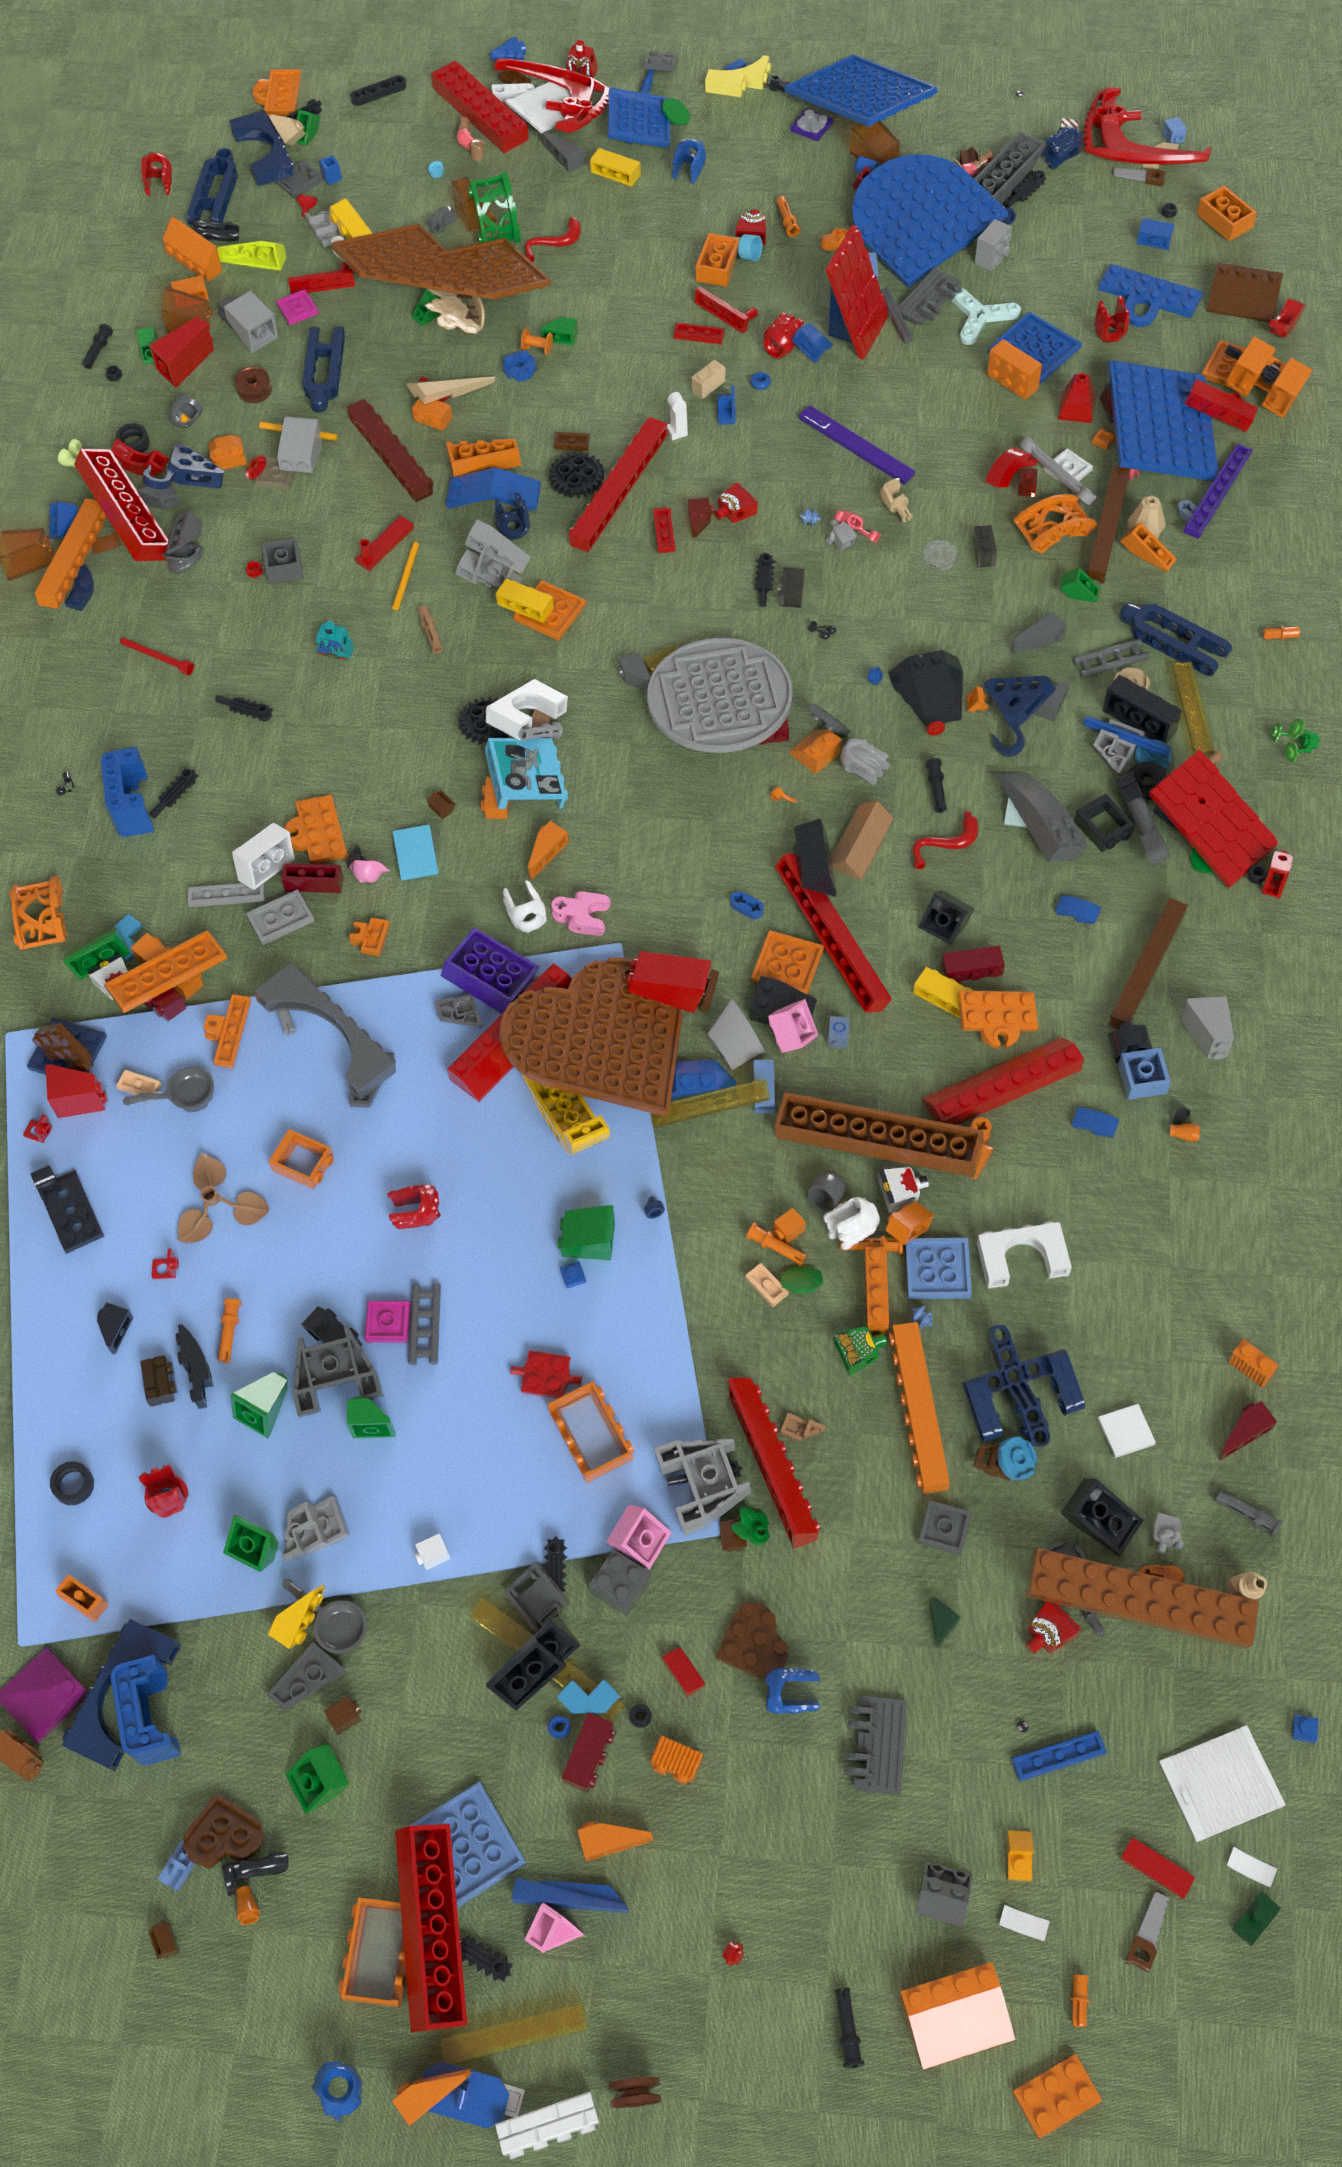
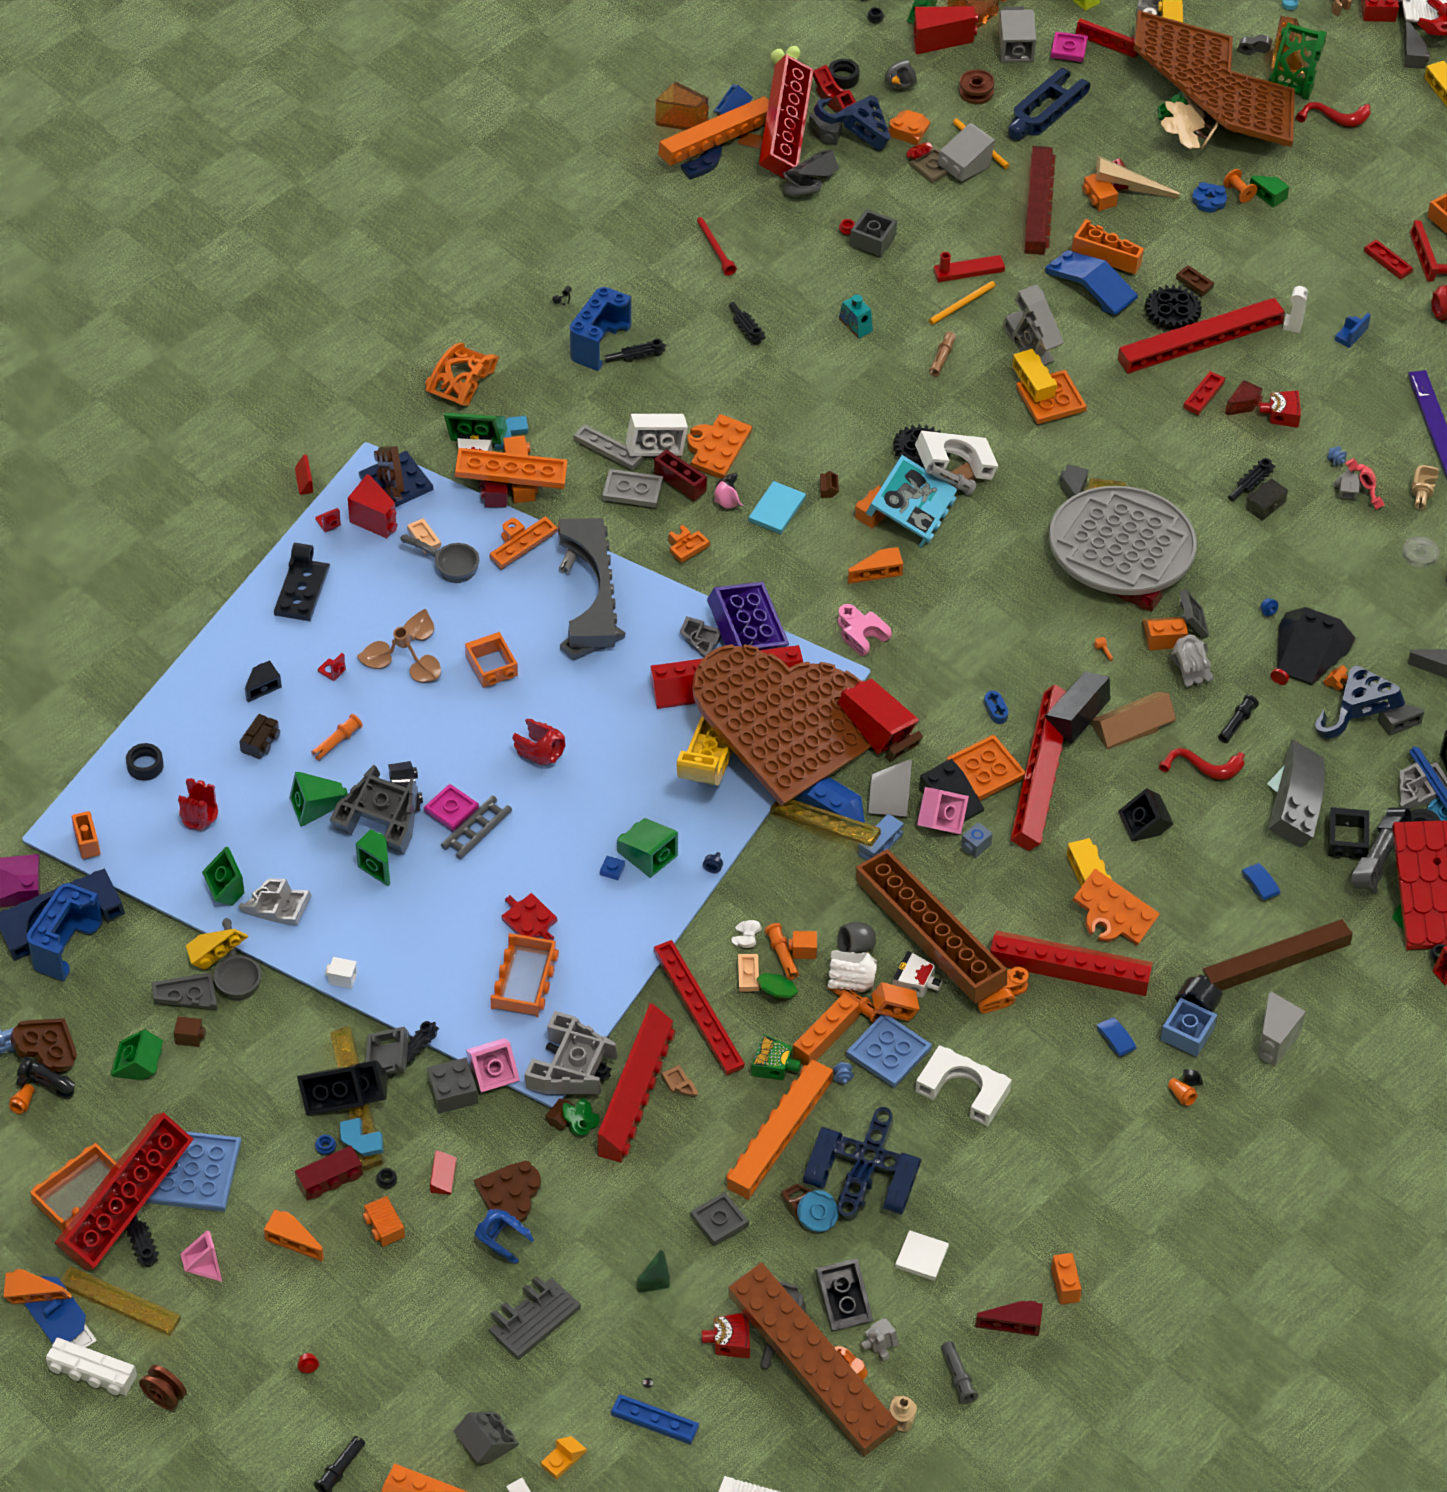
camera: 35 degrees right, 10 degrees down
black slope [176,1324,213,1409] -> none
dark blue piece [494,492,530,540] -> none
white piece [503,880,547,933] -> none
blue wedge [512,1878,629,1913] -> none
tan brick [692,360,726,399] -> none
blue piece [750,372,771,390] -> none
black piece [808,621,836,639] -> none
dark red brick [941,945,1005,983] -> none
none -> red plate [653,940,745,1075]
none -> white piece [732,920,762,948]

